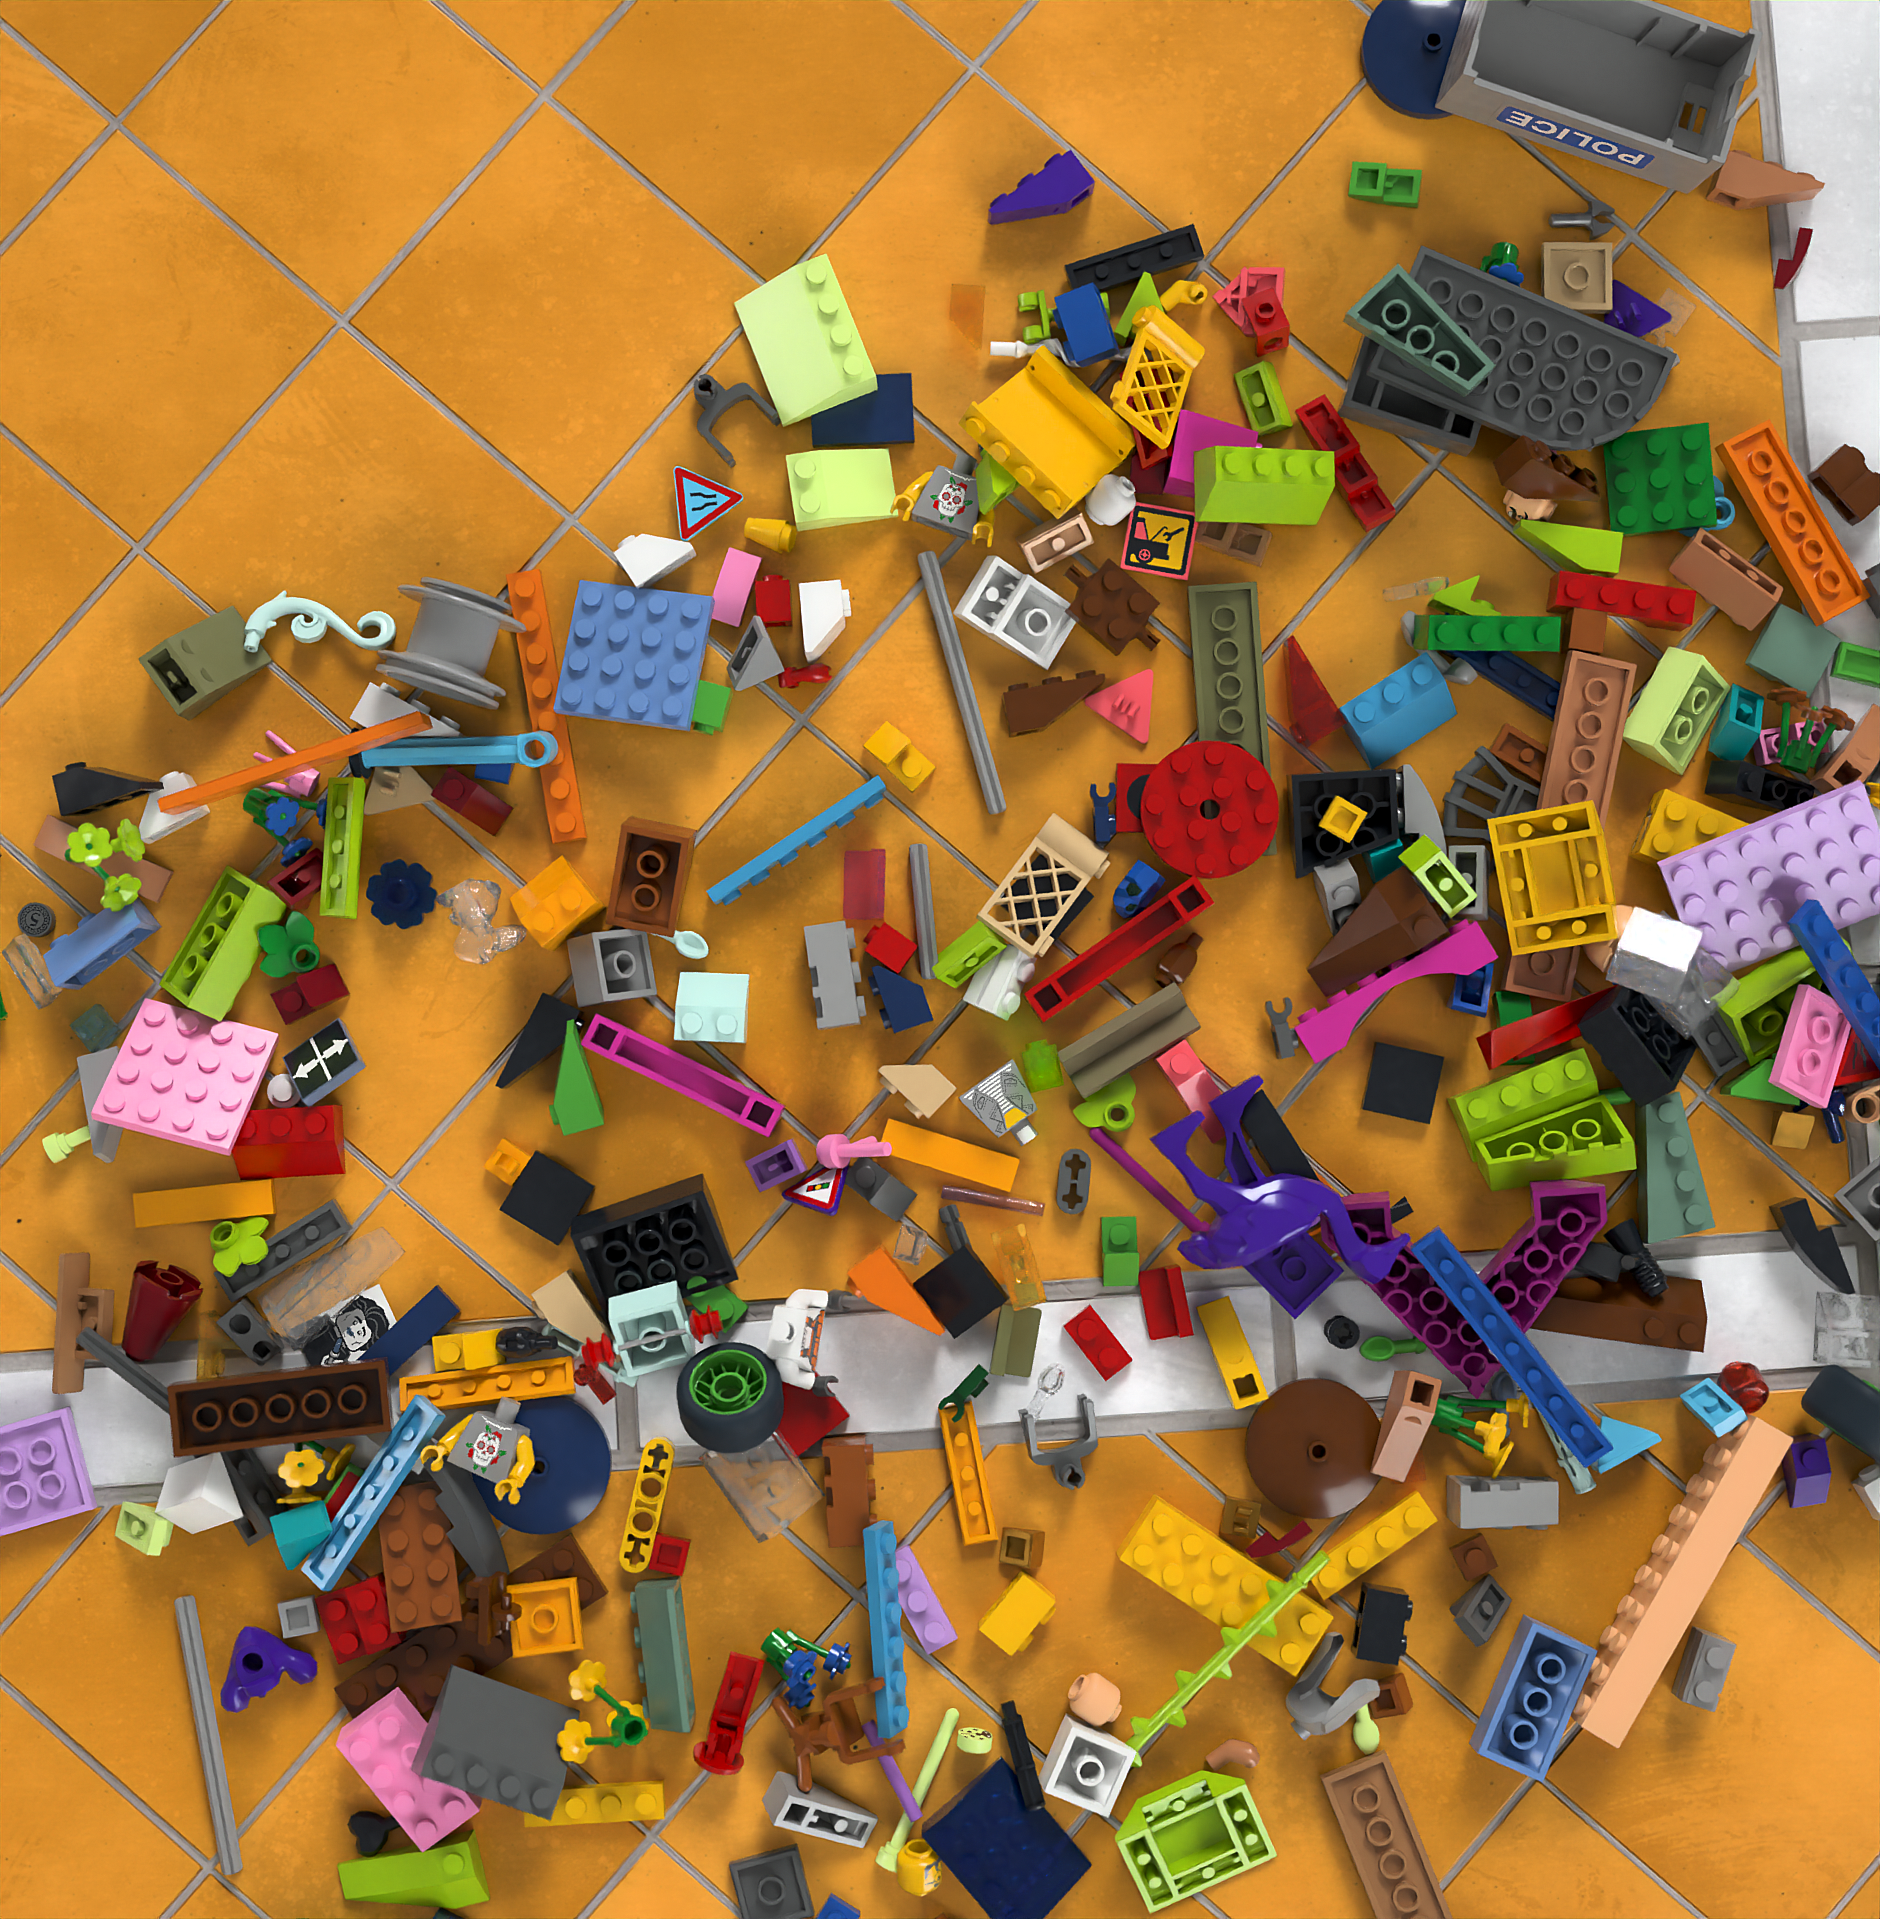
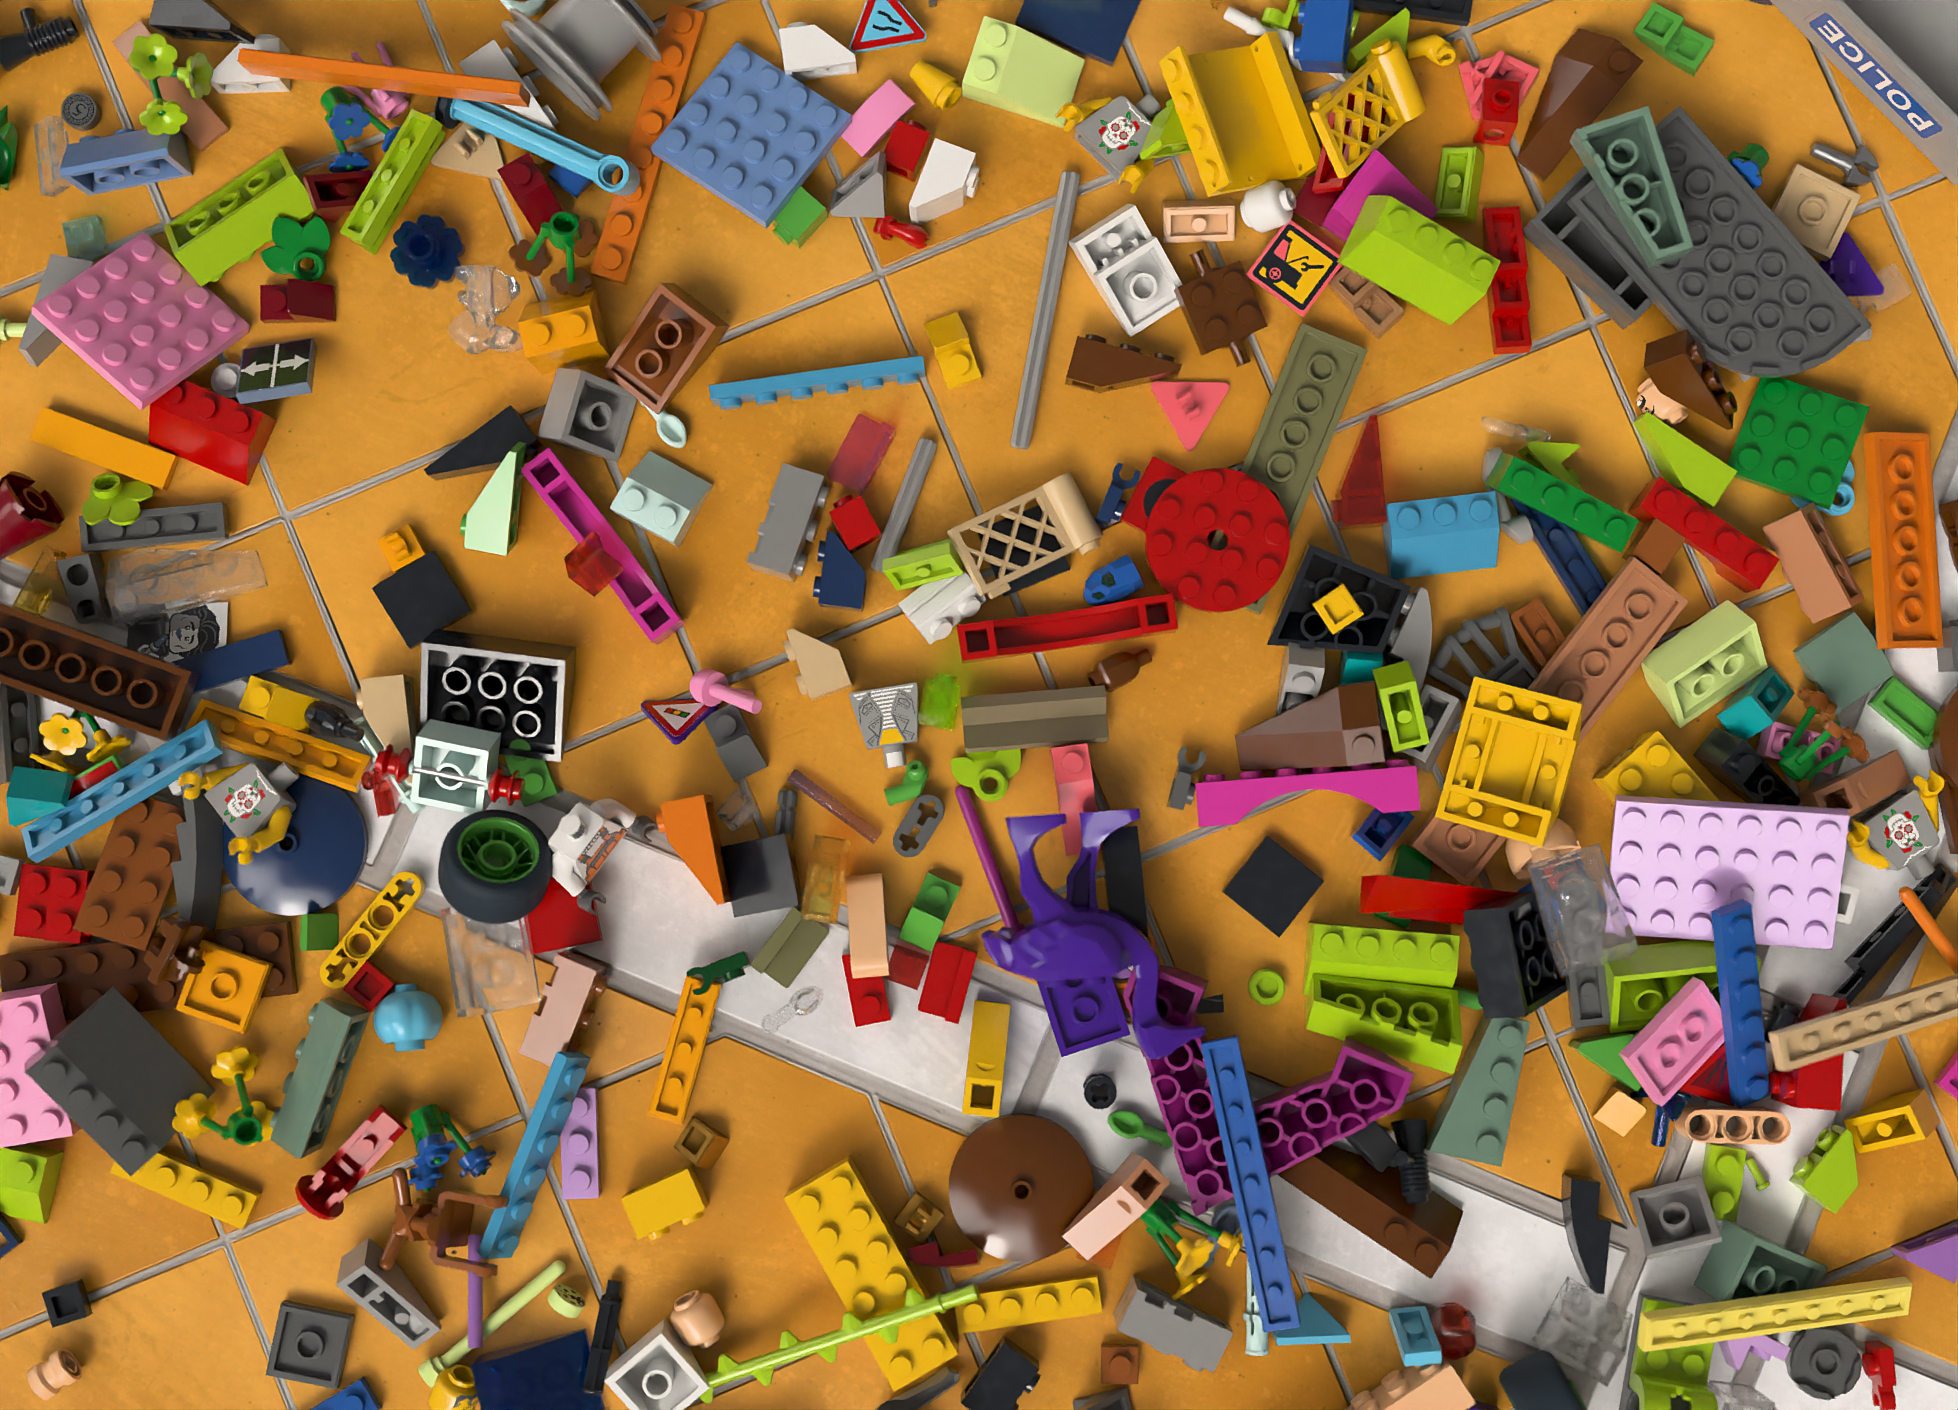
camera: 30 degrees right, 0 degrees up
medium lavender slope [745,1138,808,1192] -> none
light orange tile [881,1118,1020,1192] -> none
dark grey piece [1018,1394,1098,1490] -> none
clear slope [1605,906,1704,1004] -> none
none -> bright green slope [300,913,339,951]
none -> medium azure plant [373,984,443,1052]
none -> plant [508,212,598,297]
none -> clear red panel [564,531,624,597]
none -> light nougat beam [846,873,890,978]
none -> bright green arm [884,760,929,806]
none -> clear red plate [884,943,930,990]
none -> lime tile [1248,969,1285,1006]
none -> reddish brown wedge [1516,29,1644,182]

